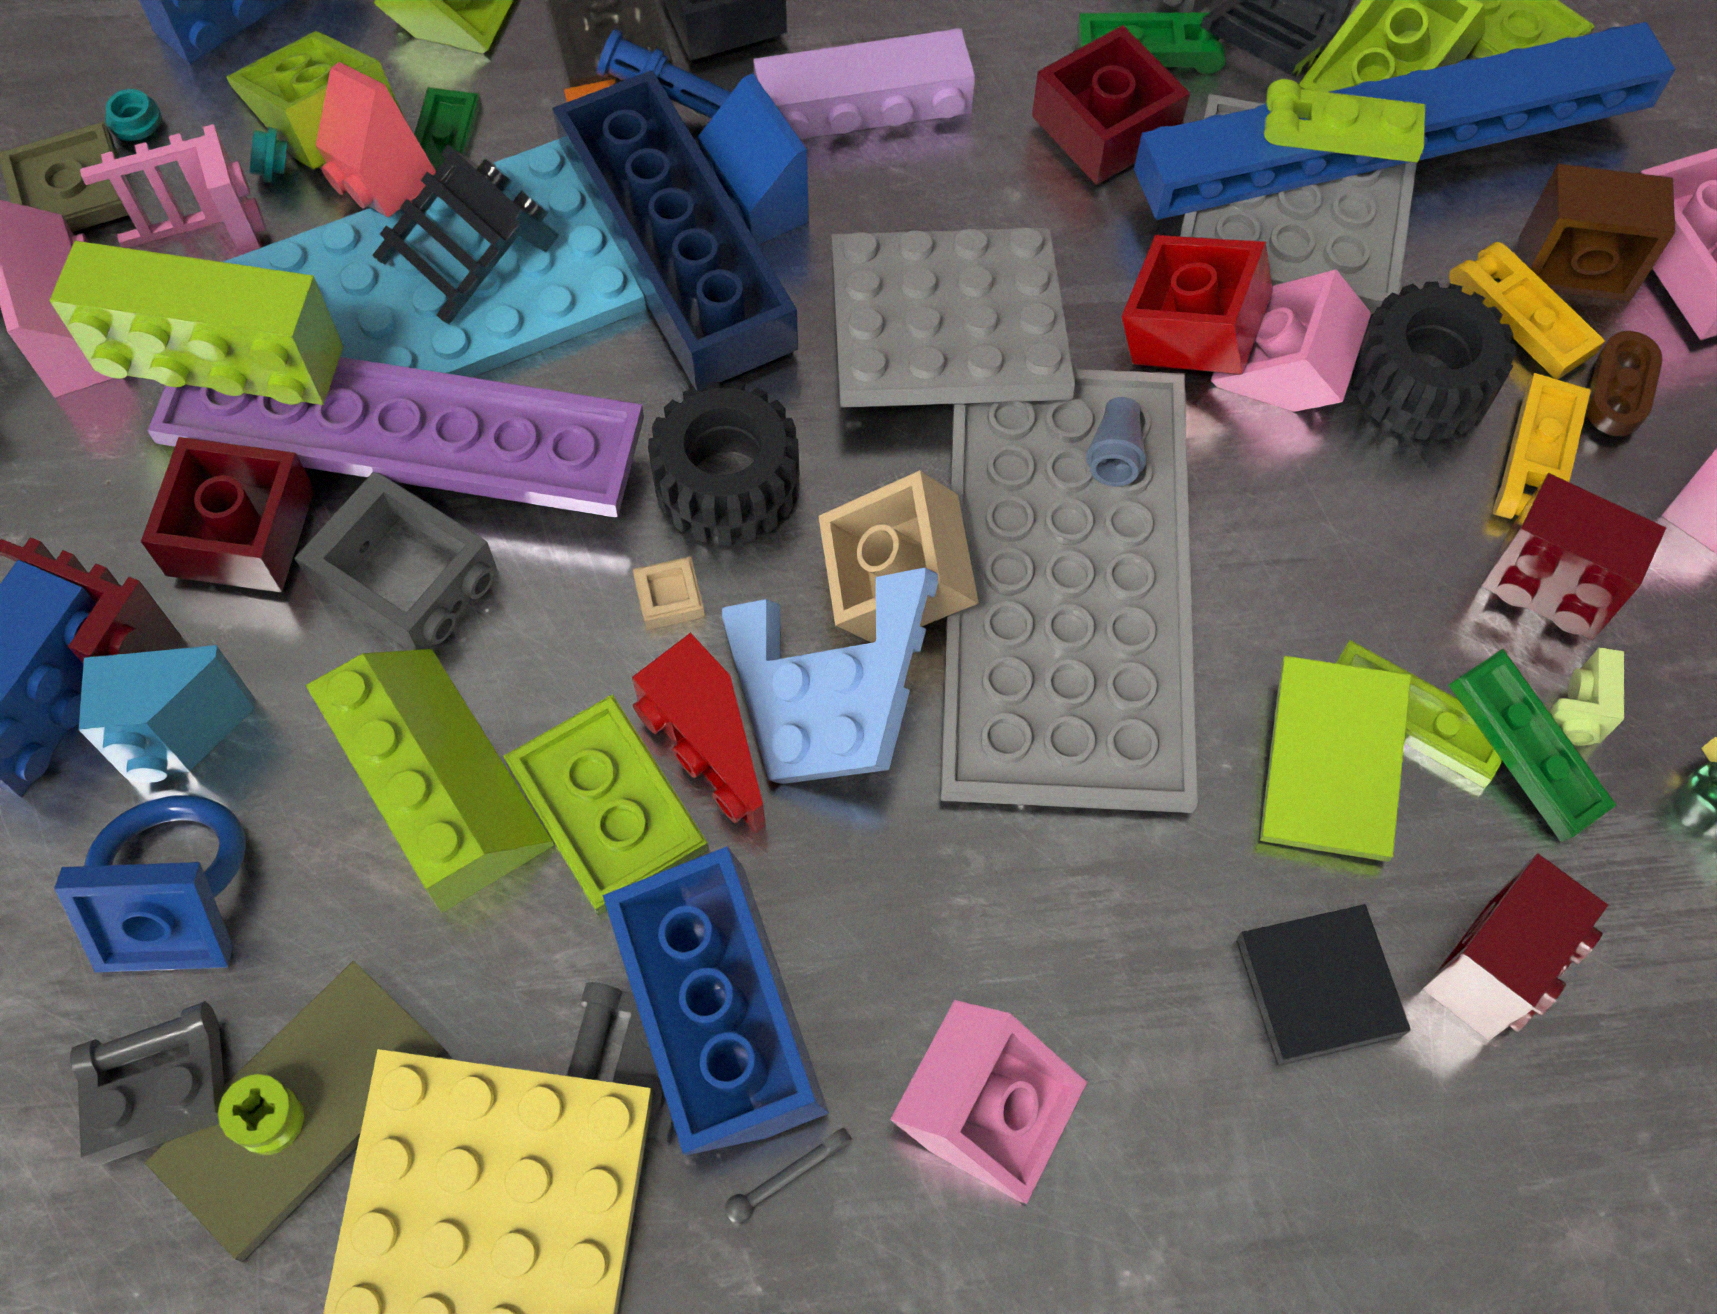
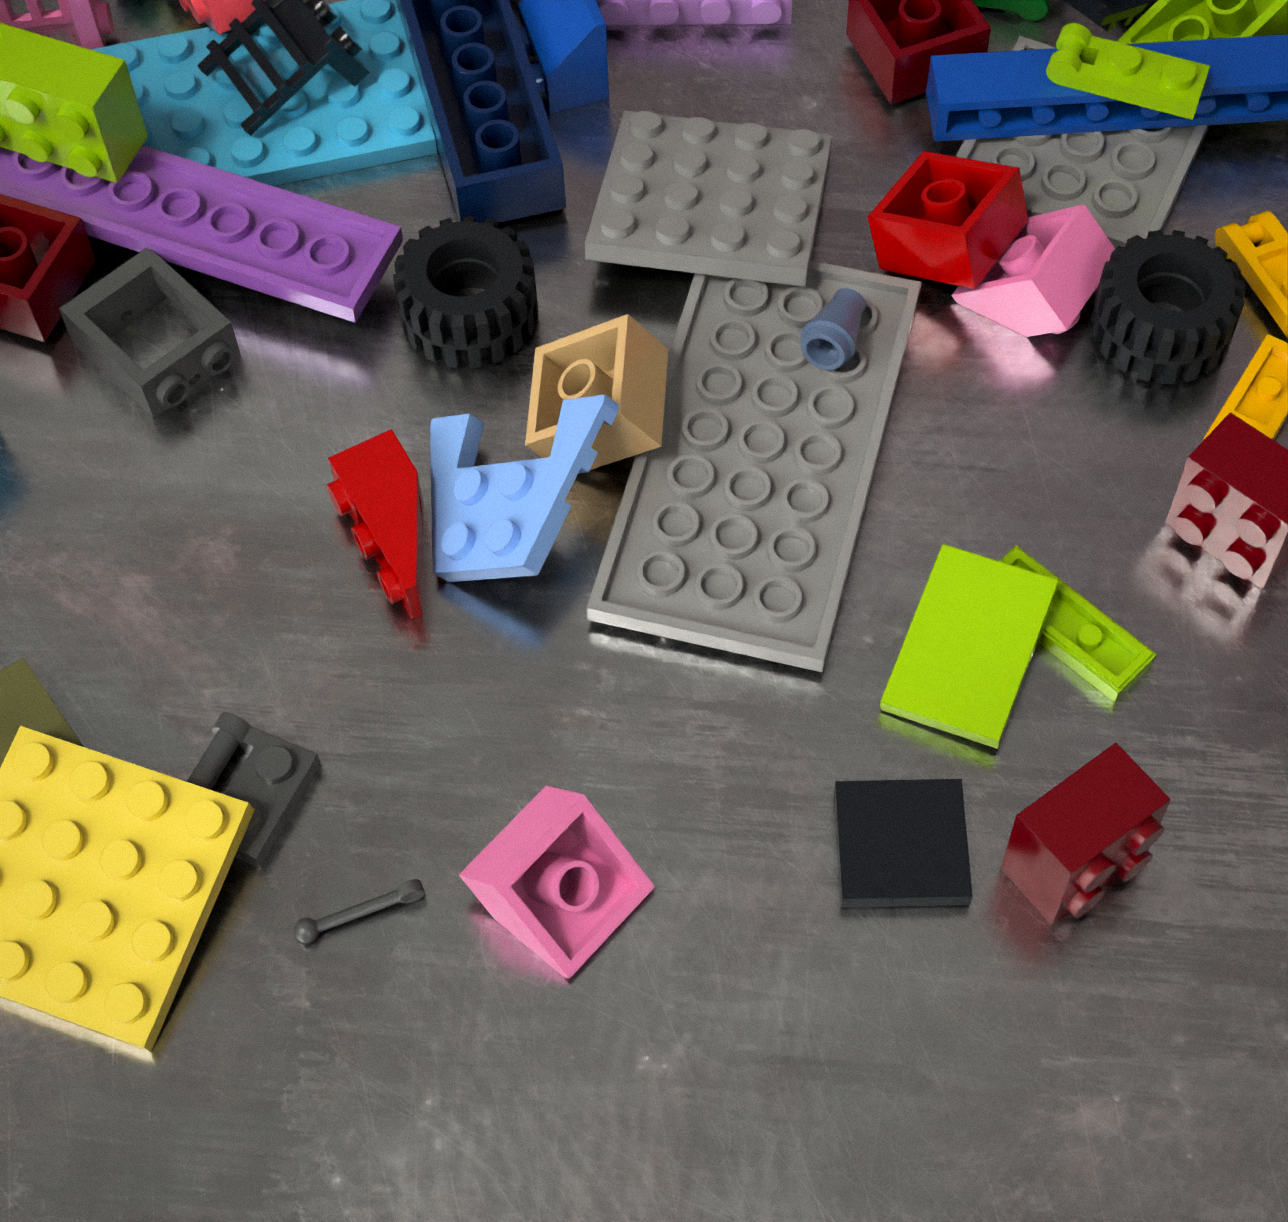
camera: 15 degrees right, 5 degrees down
lime slope [305,649,554,913] -> none
lime tile [503,694,709,916] -> none
blue slope [603,846,829,1155] -> none
tan tile [632,556,705,631] -> none
green tile [1448,649,1616,842] -> none
yellowish green bracket [1549,647,1624,746] -> none

